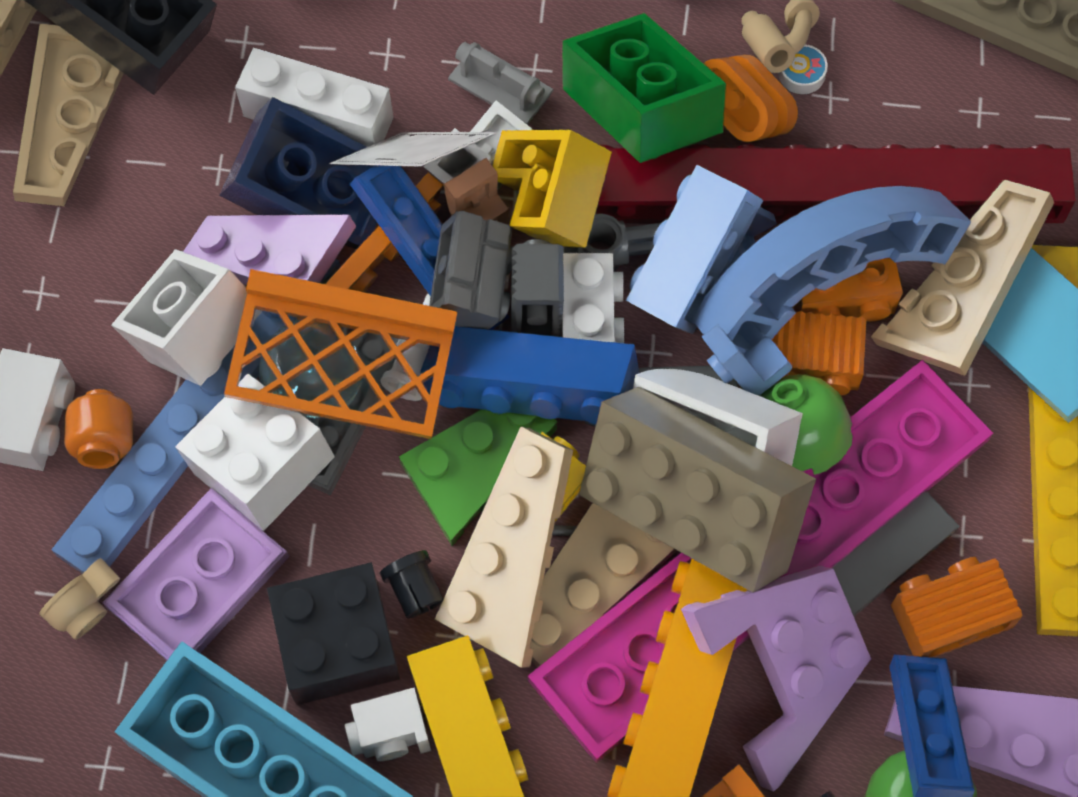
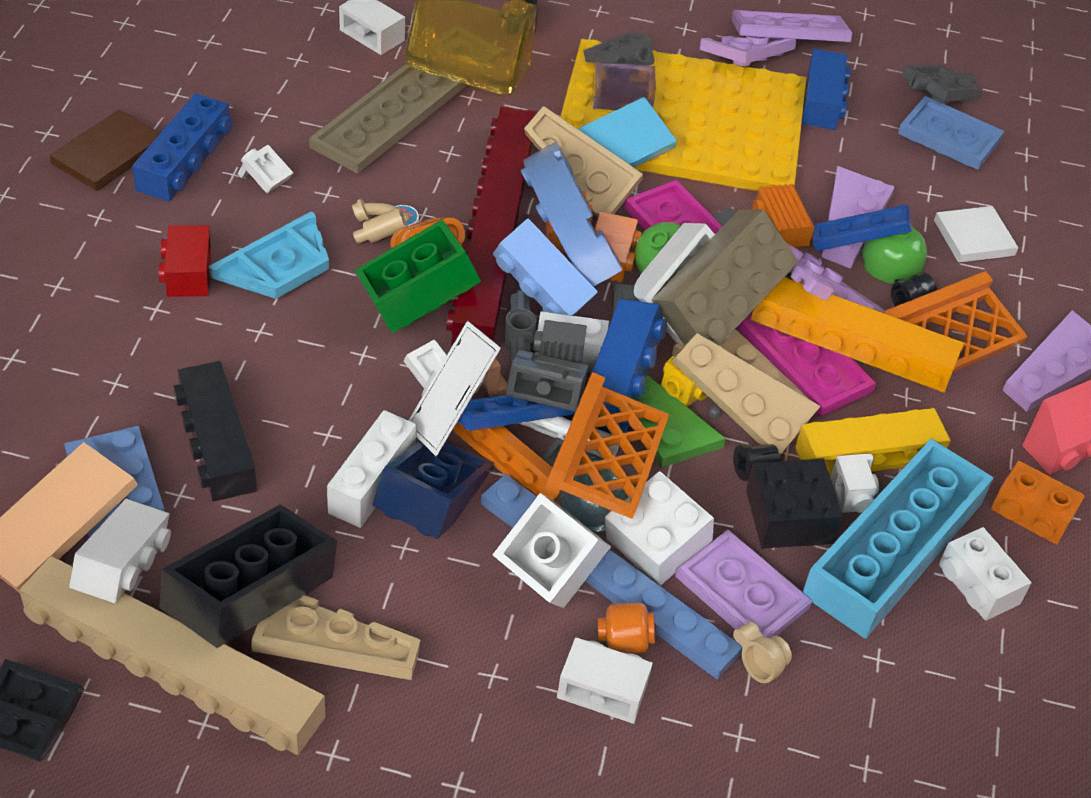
camera: 90 degrees left, 20 degrees down
lavender wing [183,215,356,285] -> none
light grey hinge [448,42,553,125] -> none
yellow brick [492,130,612,248] -> none
medium blue bracket [702,324,793,396] -> none

